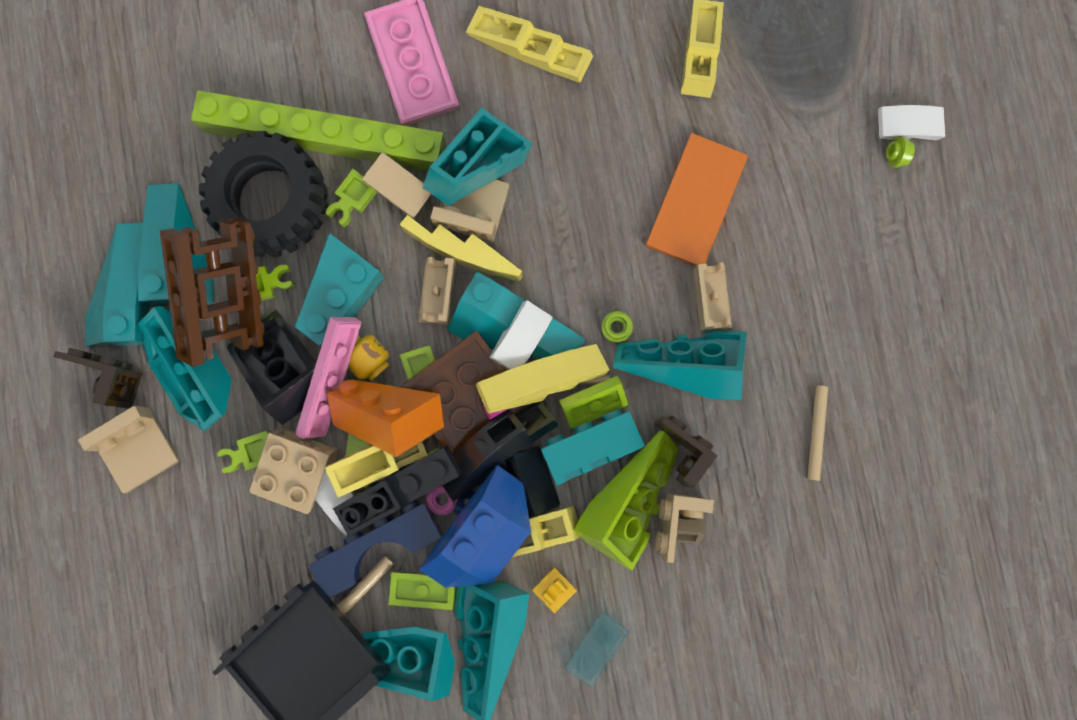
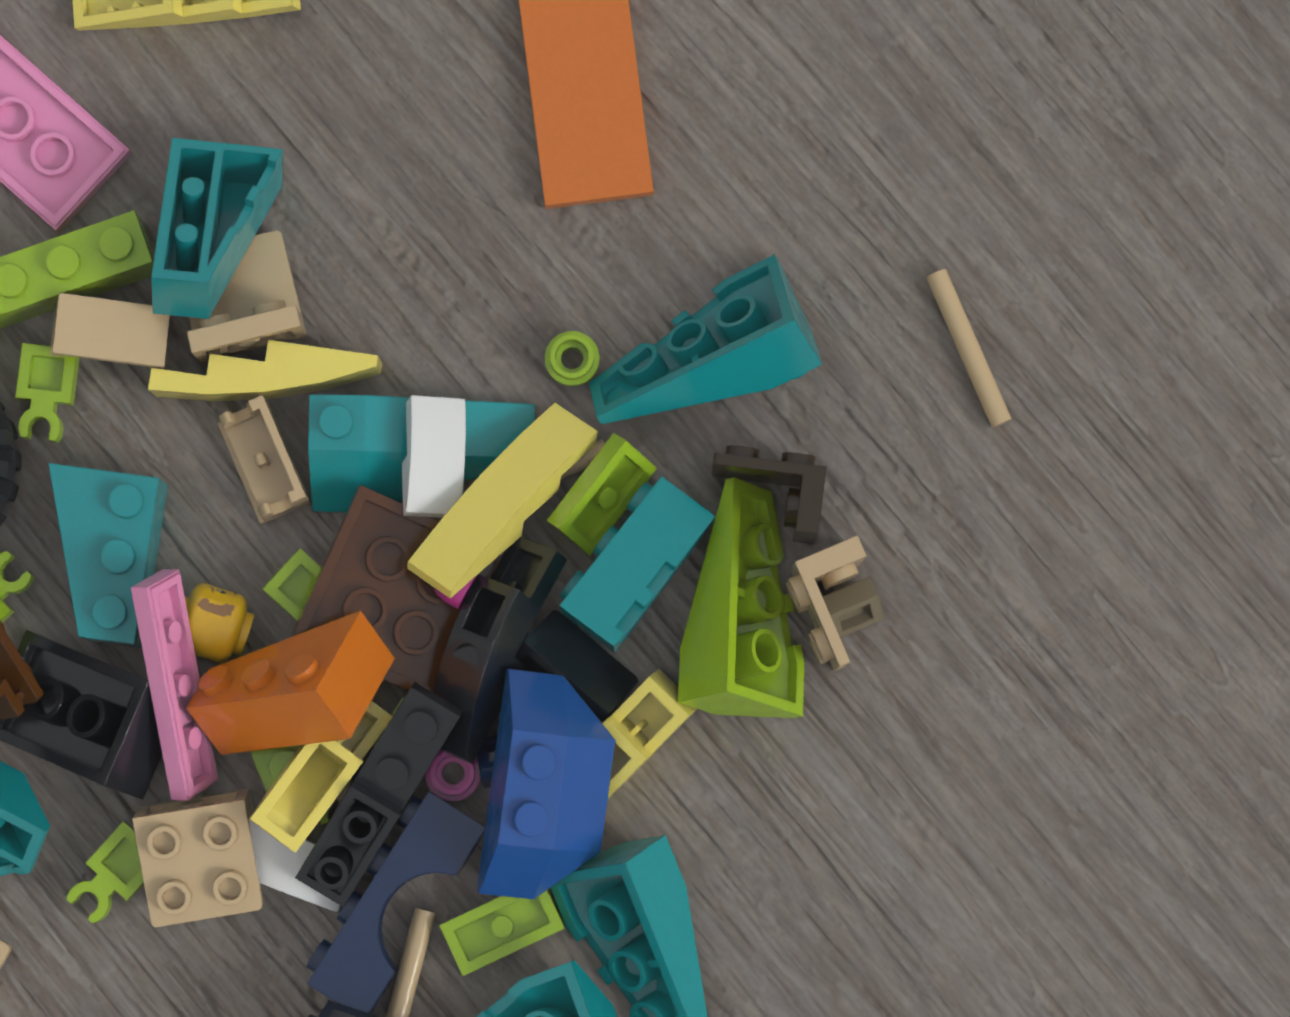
camera: 30 degrees left, 0 degrees up
yellow tile [532,566,577,614] -> none
clear light blue slope [564,612,629,687] -> none
tan hinge [693,262,732,331] -> none

